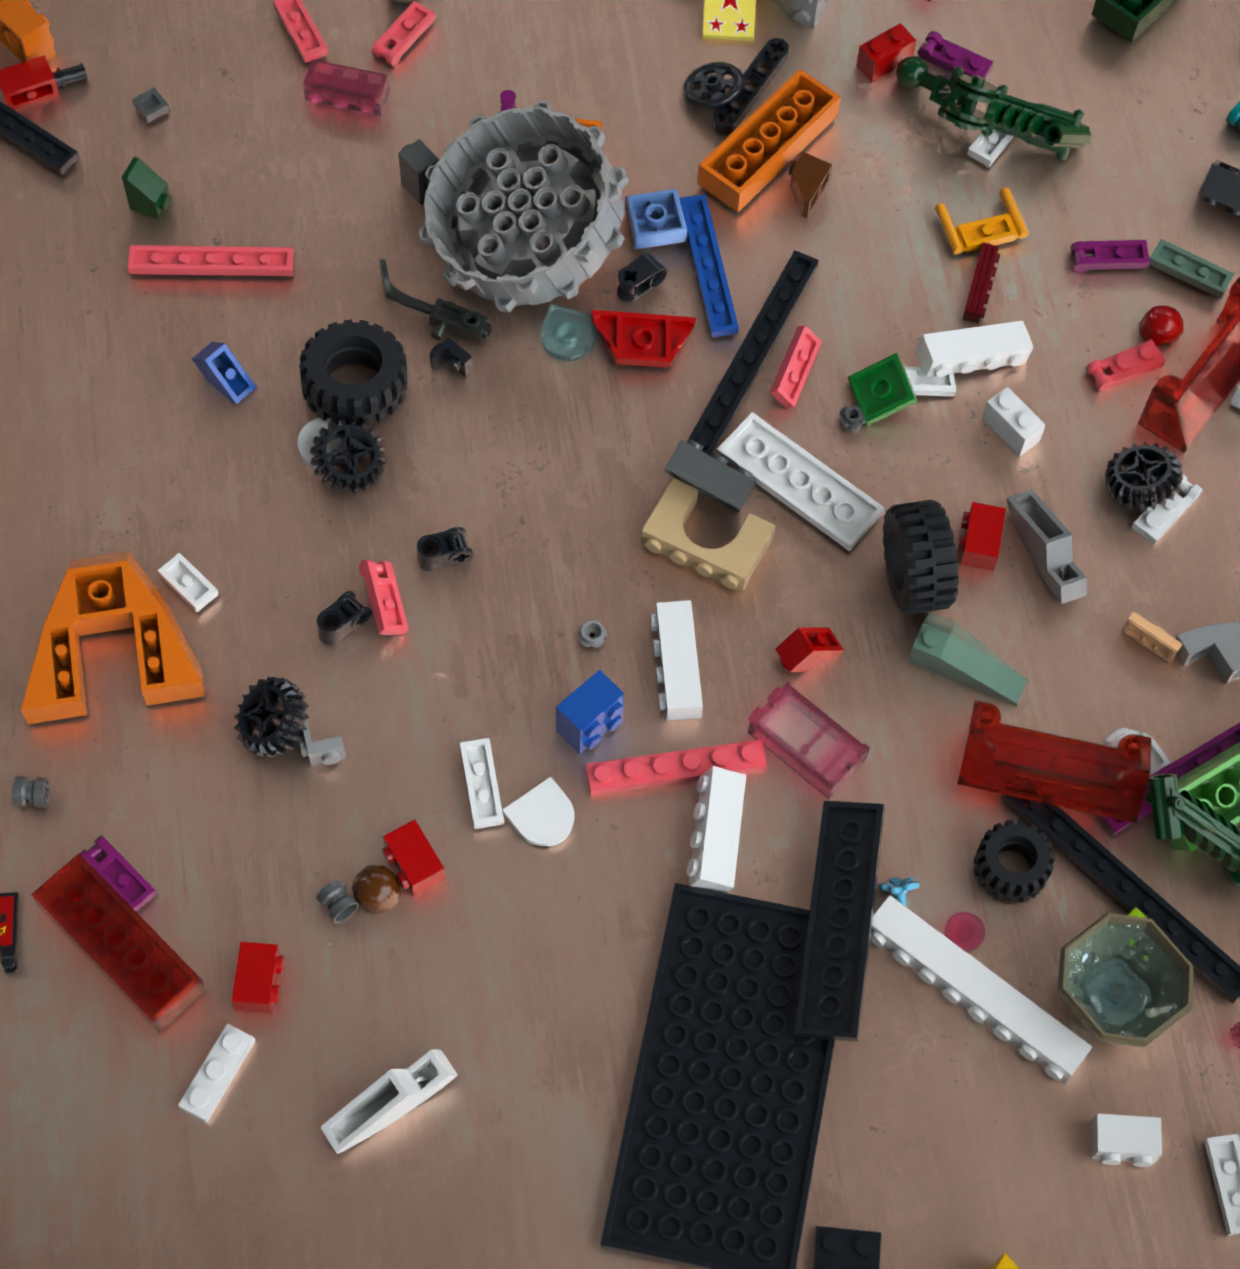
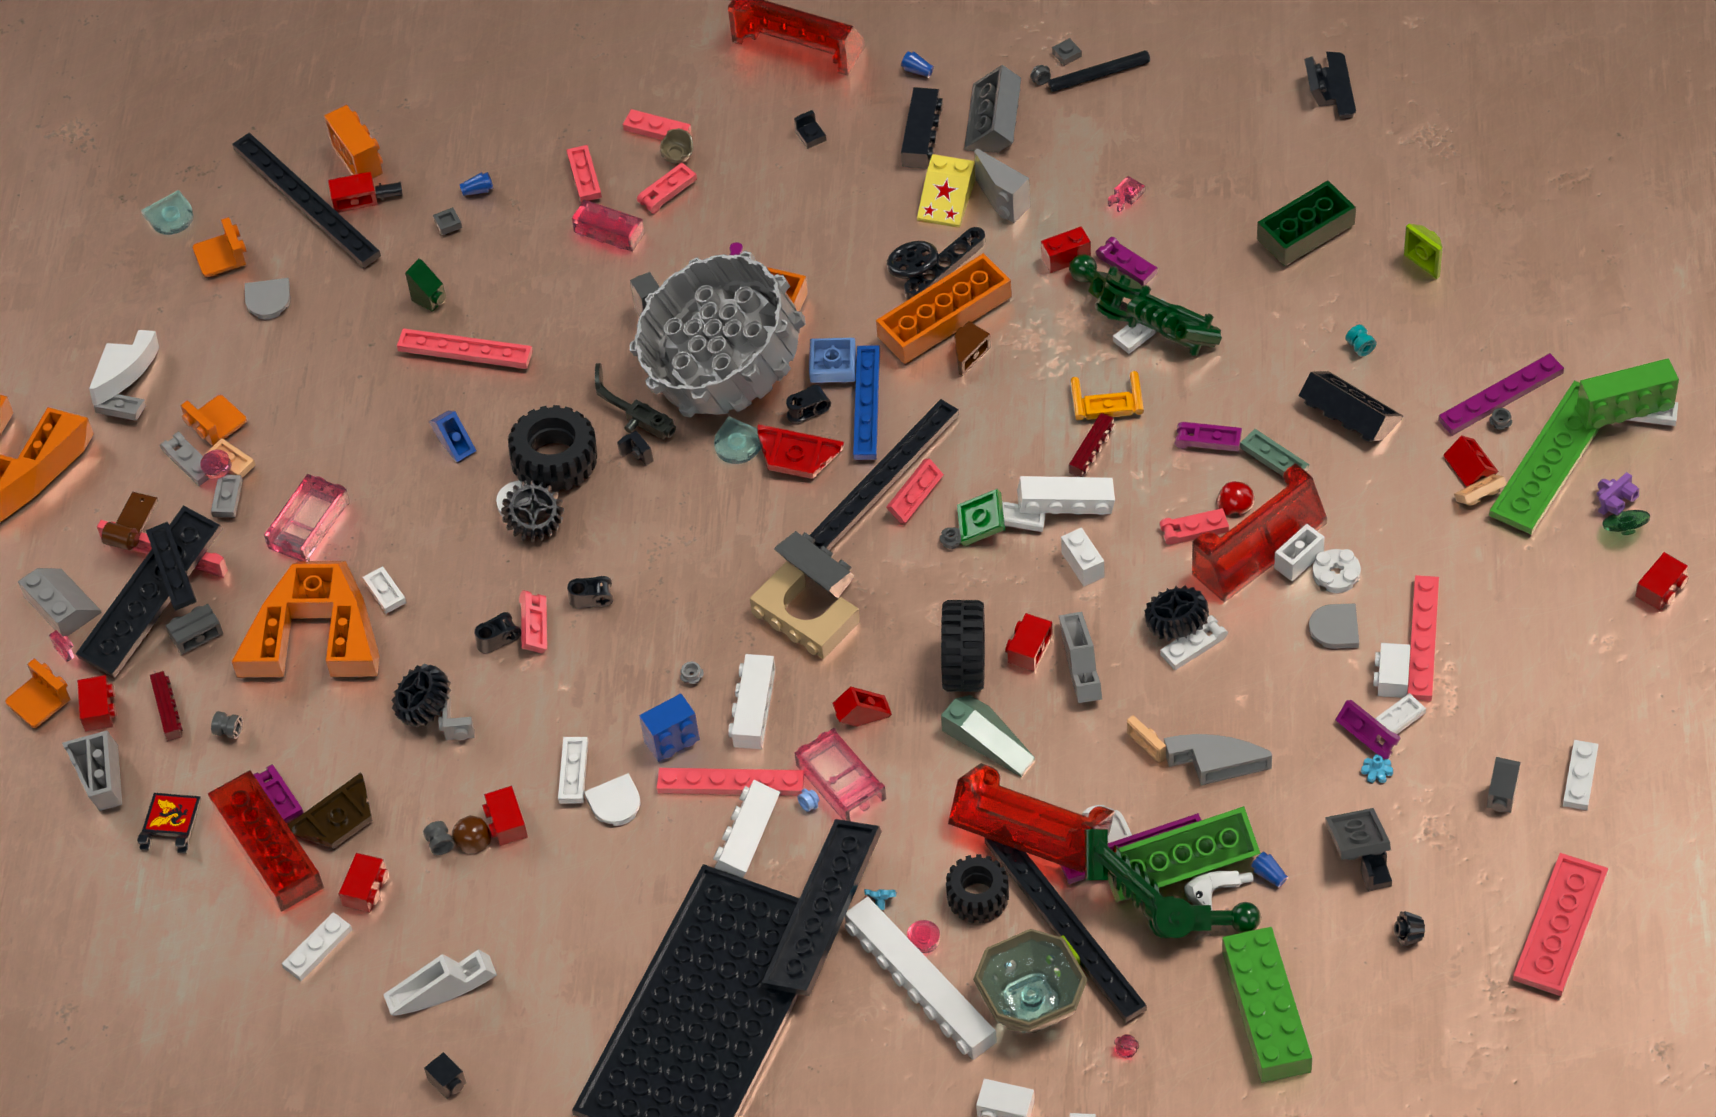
camera: 20 degrees right, 10 degrees down
white plate [717,412,885,551] -> none
none -> clear pink door [264,474,350,561]
none -> dark brown wing [285,772,373,849]
none -> black brick [424,1052,466,1099]
none -> blue cone [460,172,494,196]
none -> light blue plate [797,789,820,812]

